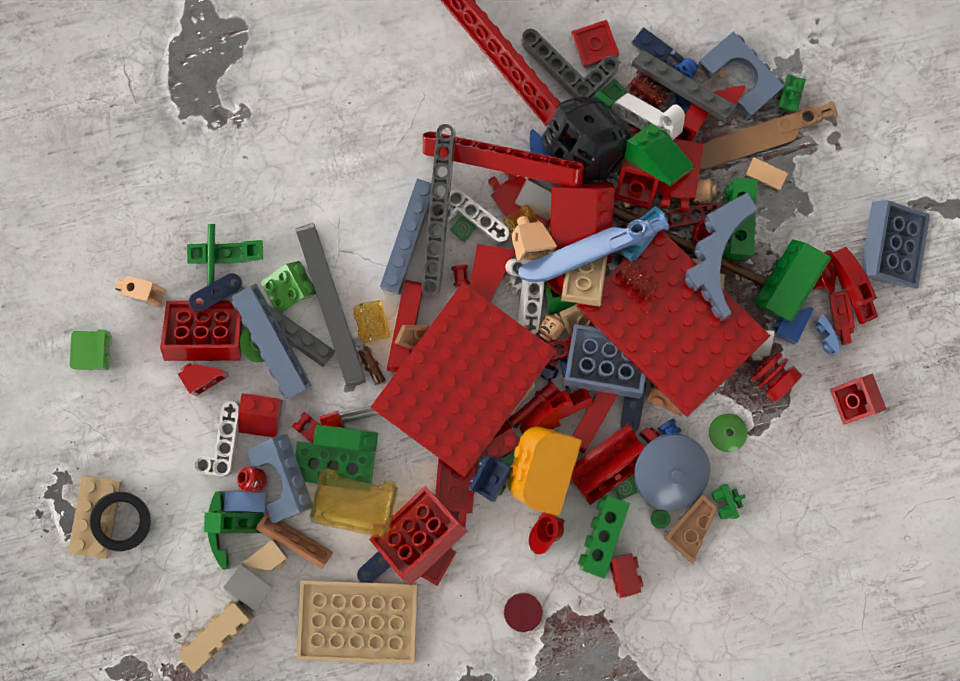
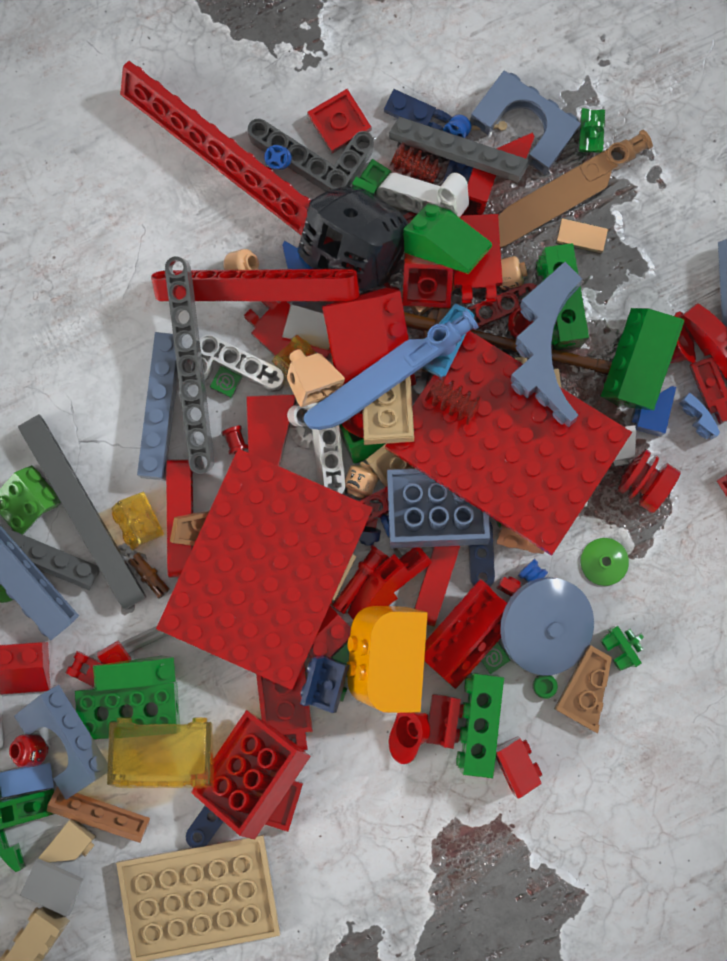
camera: 15 degrees left, 0 degrees up
dark red tile [504,593,543,632] -> none
none -> light nougat head [223,249,259,270]
none -> blue wheel [264,145,292,170]
none -> red bracket [426,694,464,749]

